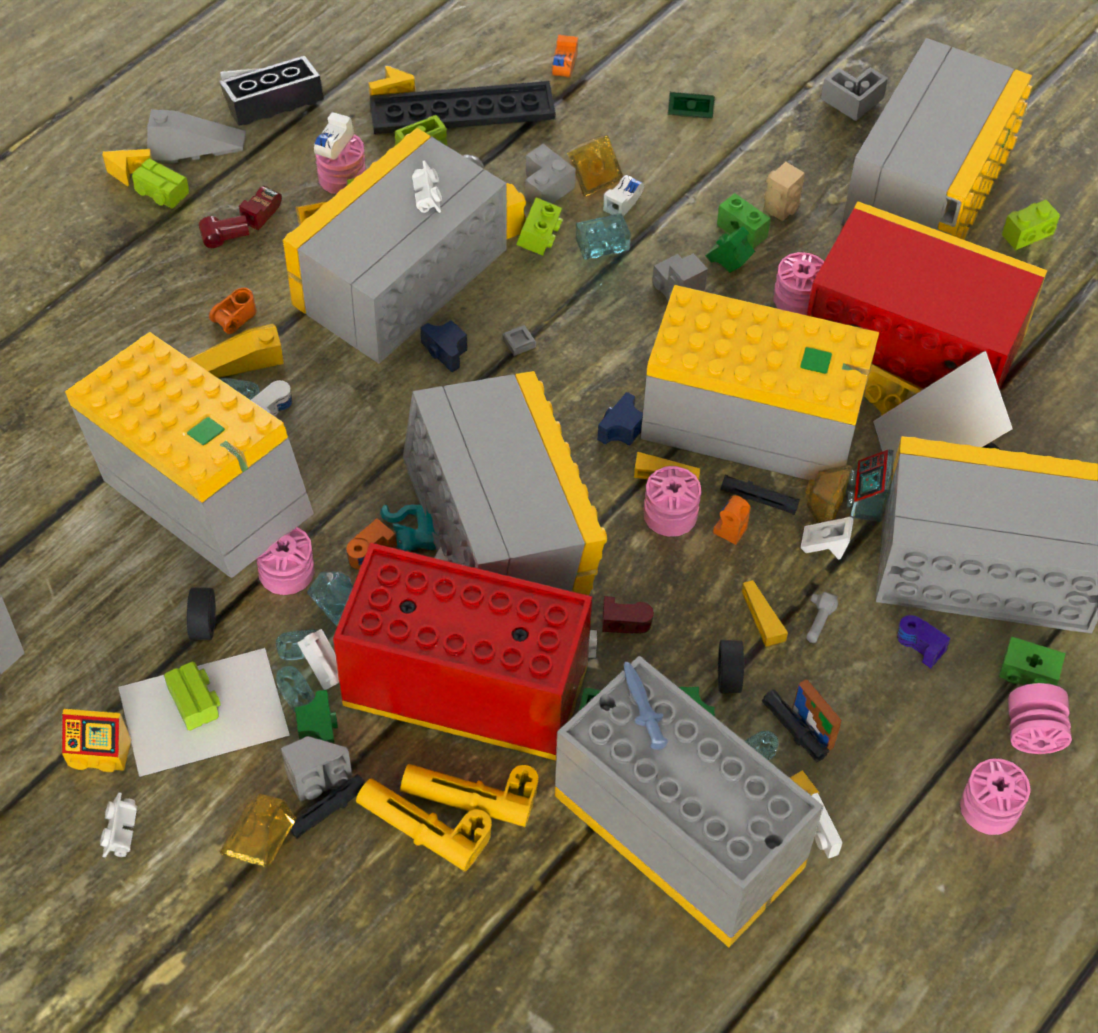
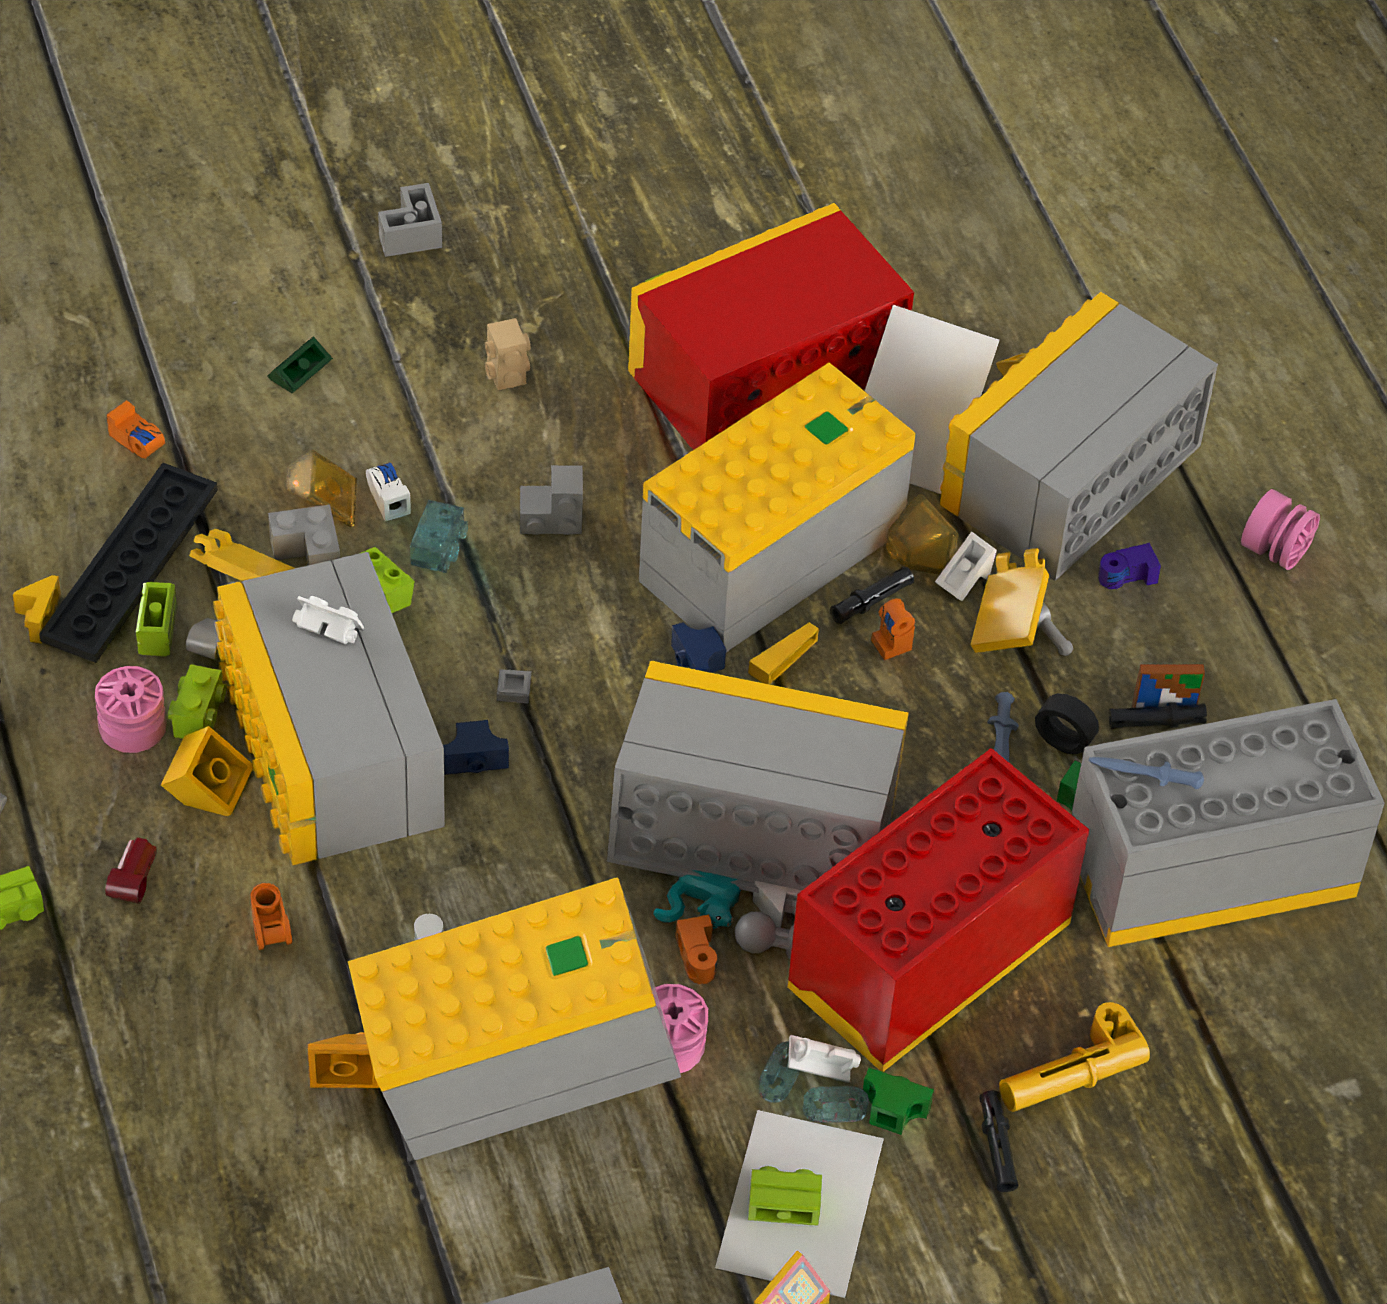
camera: 60 degrees left, 5 degrees down
black tyre [187,587,216,640] -> none
yellow wedge [189,324,284,378] -> none
clear yellow slope [219,793,296,868] -> none
dark red leg [239,186,282,231] -> none
light grey slope [281,736,352,802] -> none
clear light blue brick [307,571,353,626] -> none
white leg [314,112,354,160] -> none
yellow piece [400,764,538,827] -> none
dark red leg [602,596,654,634] -> none
bright pink wheel [643,466,701,537] -> none
green brick [705,226,756,273] -> none
bright green brick [717,193,771,249] -> none
yellow piece [741,580,788,647] -> none
bright pink wheel [773,252,824,315] -> none
light grey piece [842,38,1033,240] -> none
clear light blue slope [846,449,894,522] -> none
bright pink wheel [960,759,1031,835] -> none
bright green brick [999,636,1066,686] -> none
lime brick [1002,199,1060,250] -> none
none -> yellow tile [189,529,295,581]
none -> yellow tile [970,548,1049,653]
none -> sand blue sword [988,692,1019,762]

